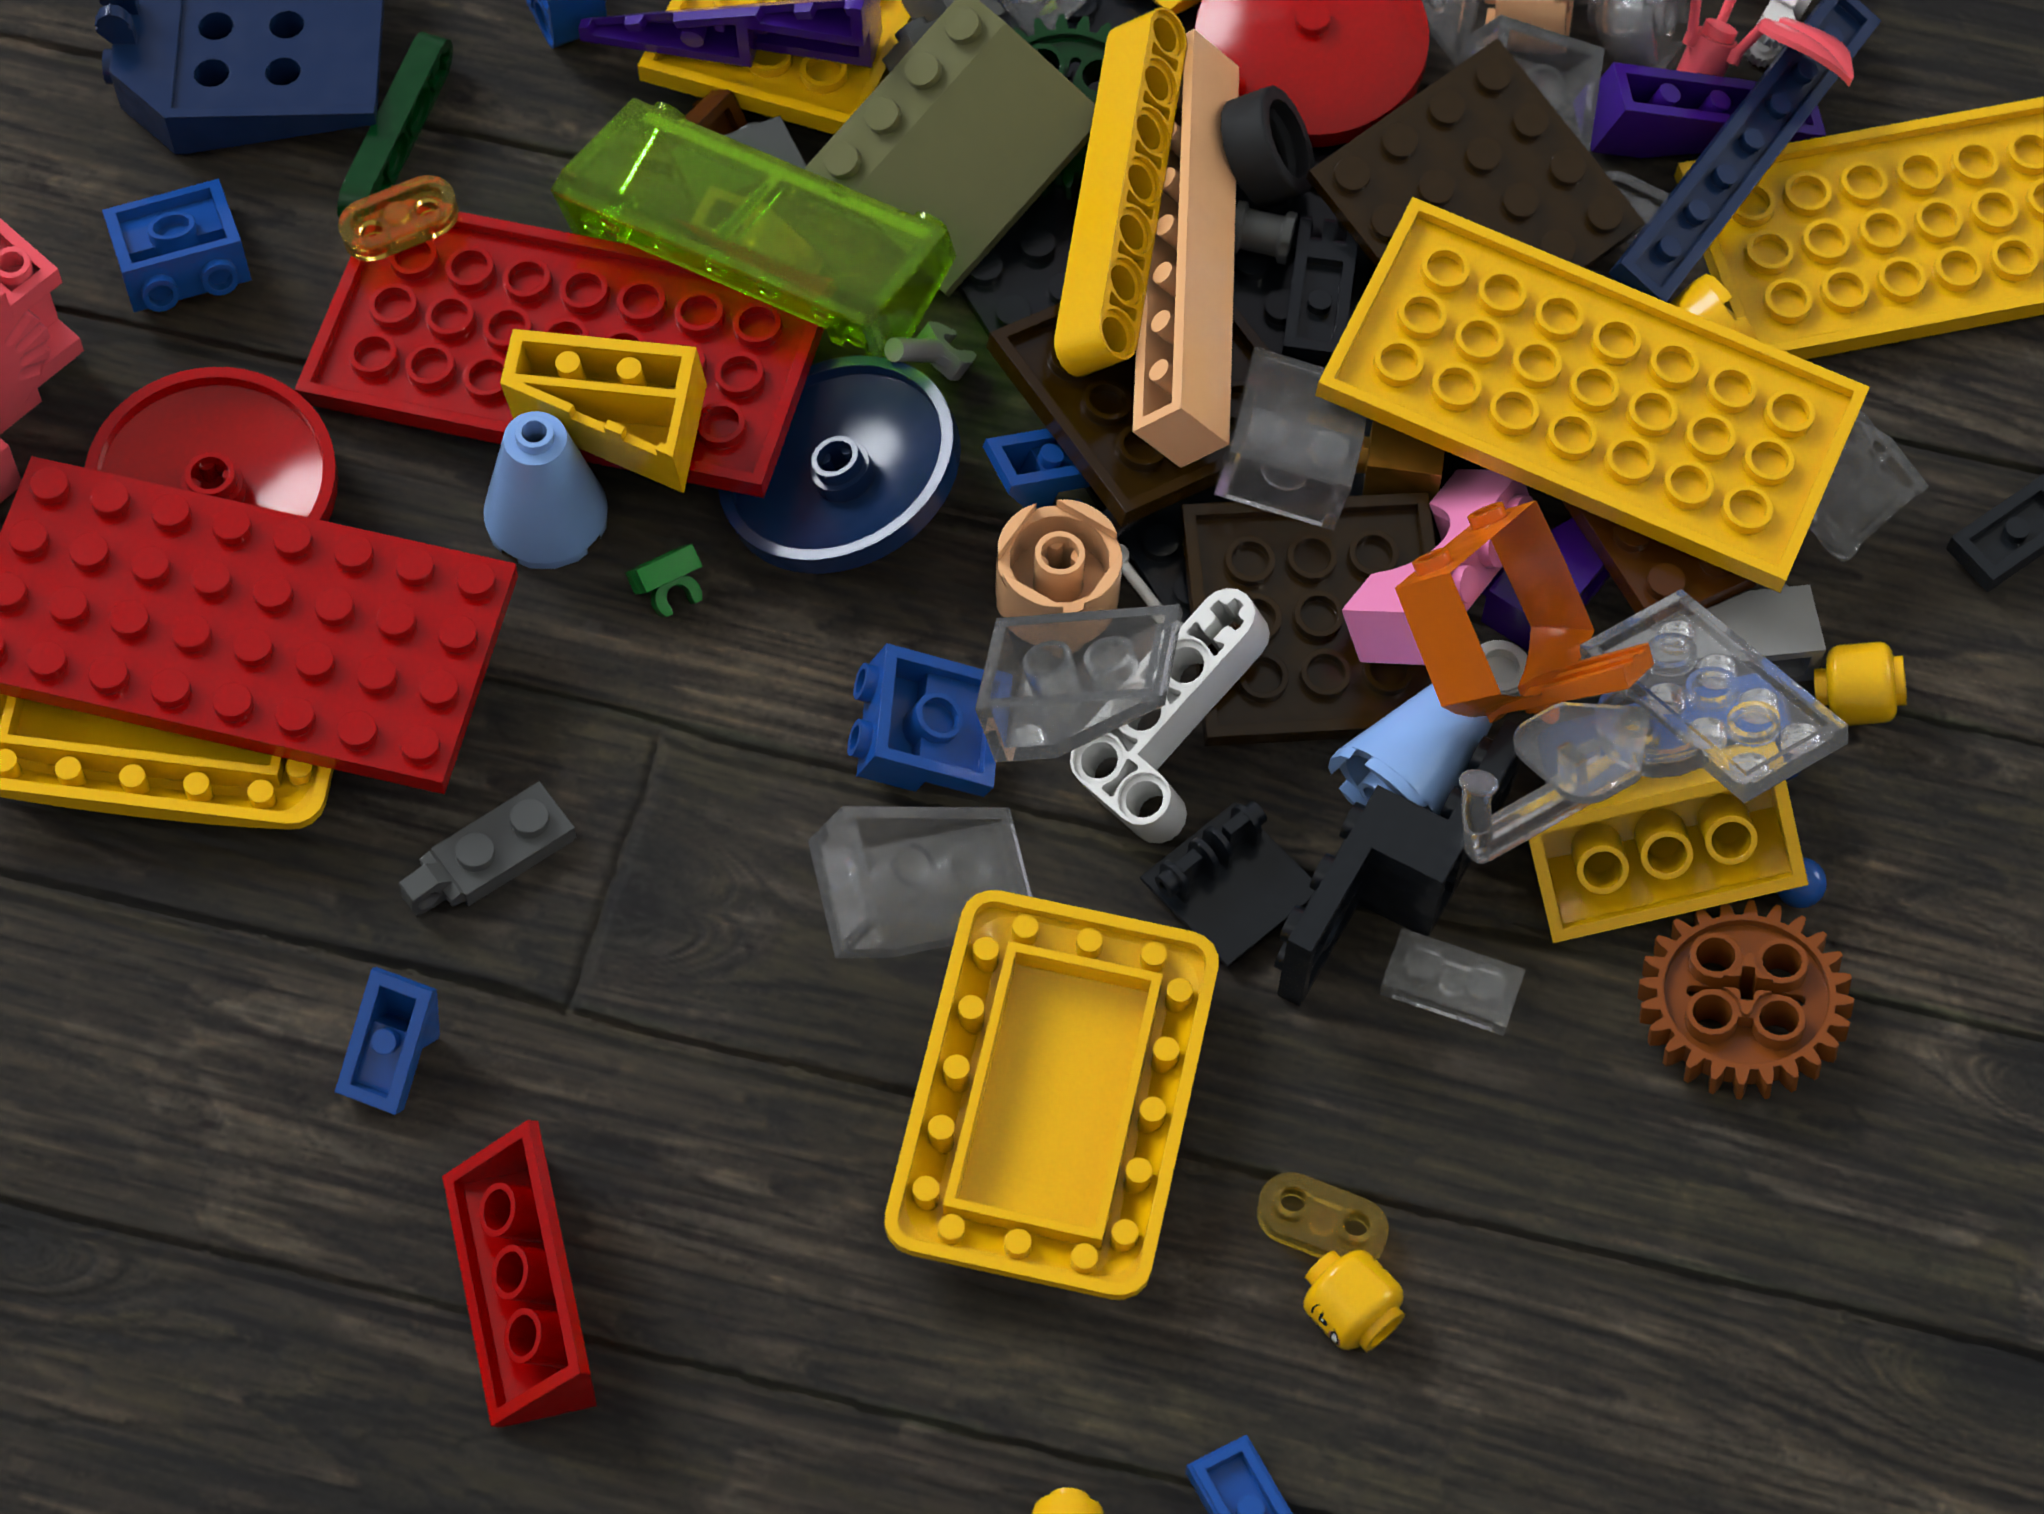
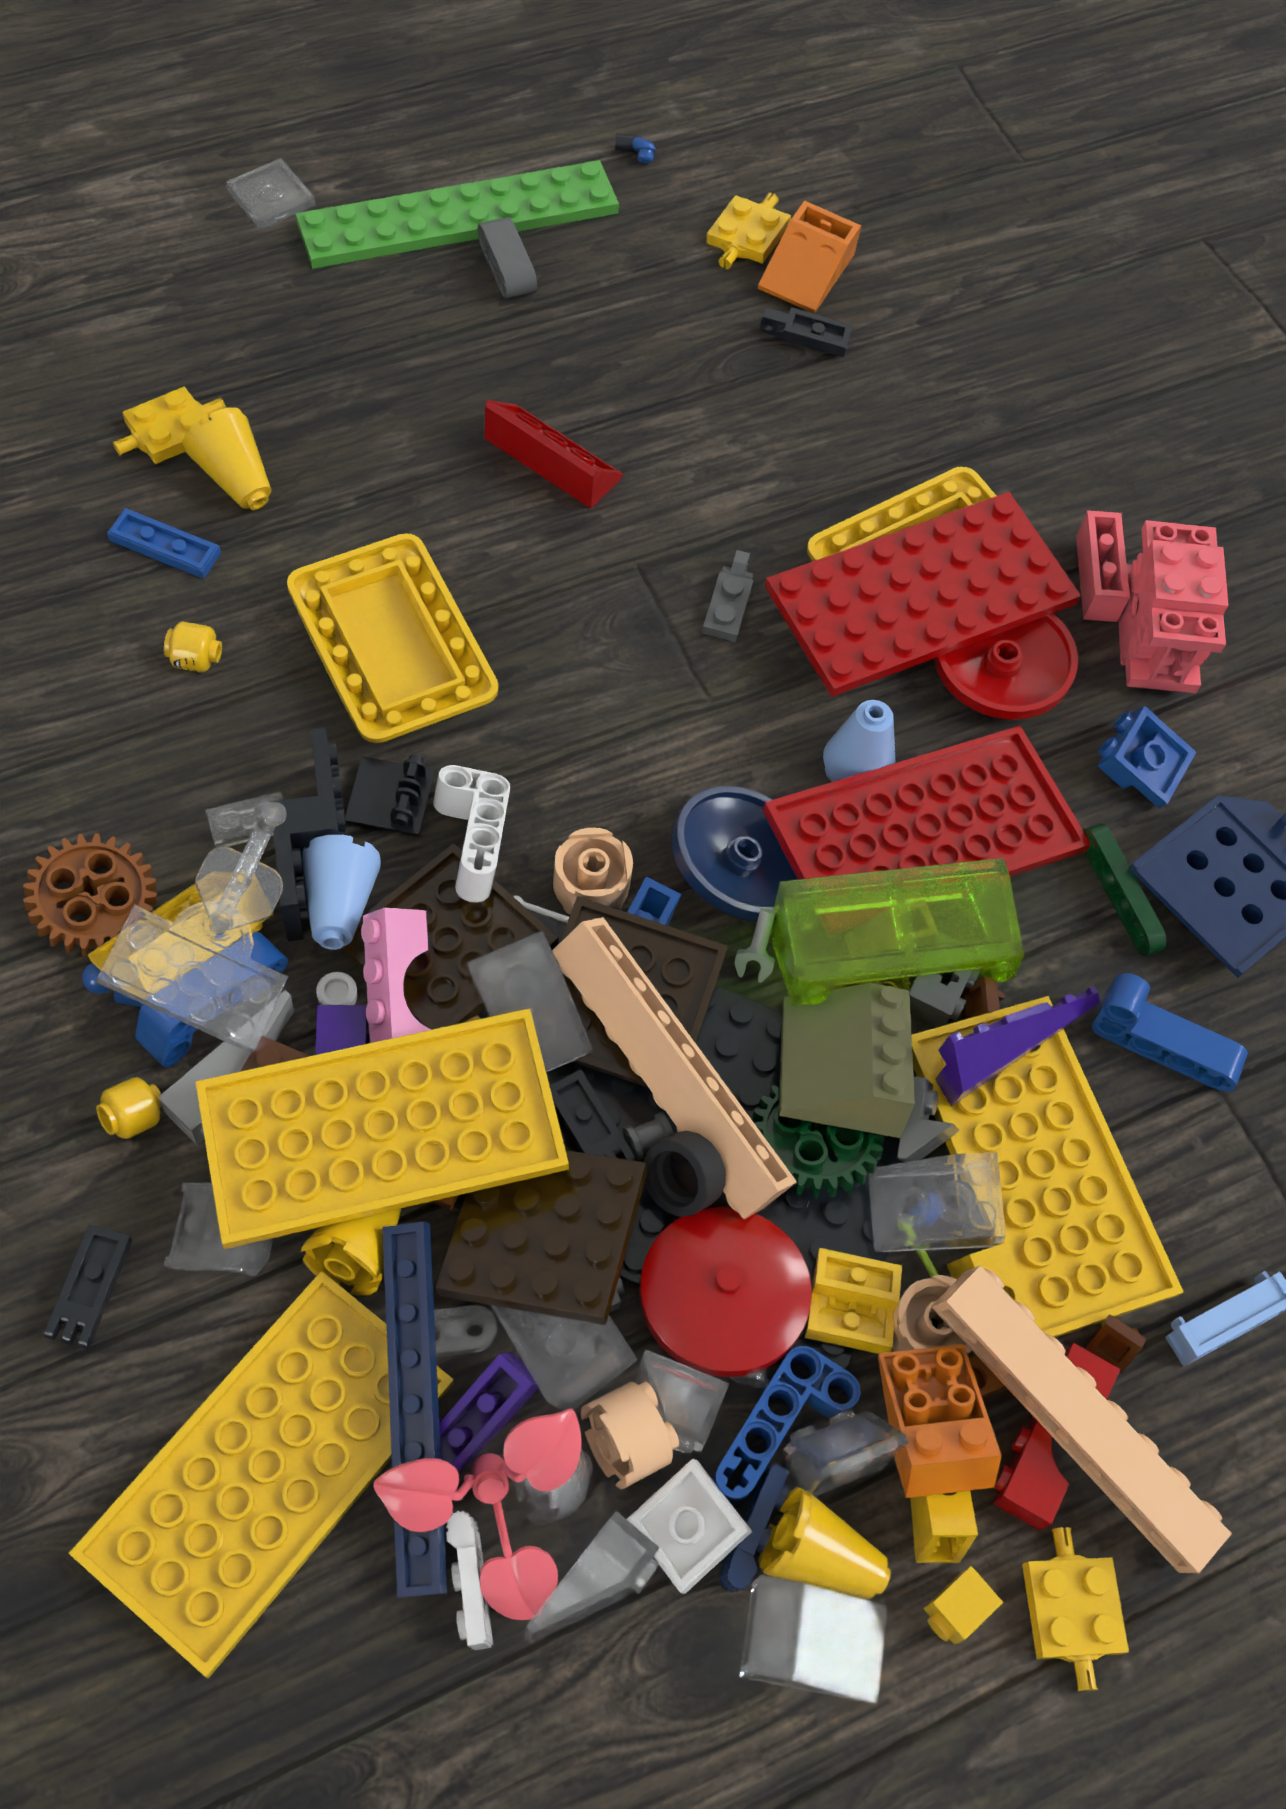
camera: 135 degrees right, 0 degrees up
blue slope [335,967,440,1115] -> none
clear yellow plate [338,175,459,261] -> none
yellow wedge [500,329,707,493] -> none
green tile [625,544,703,618] -> none
clear slope [808,806,1033,958] -> none
blue plate [847,643,1004,797] -> none
clear slope [975,604,1183,762] -> none
yellow beam [1054,7,1187,377] -> none
clear yellow plate [1257,1172,1389,1260] -> none
orange piece [1395,500,1654,728] -> none

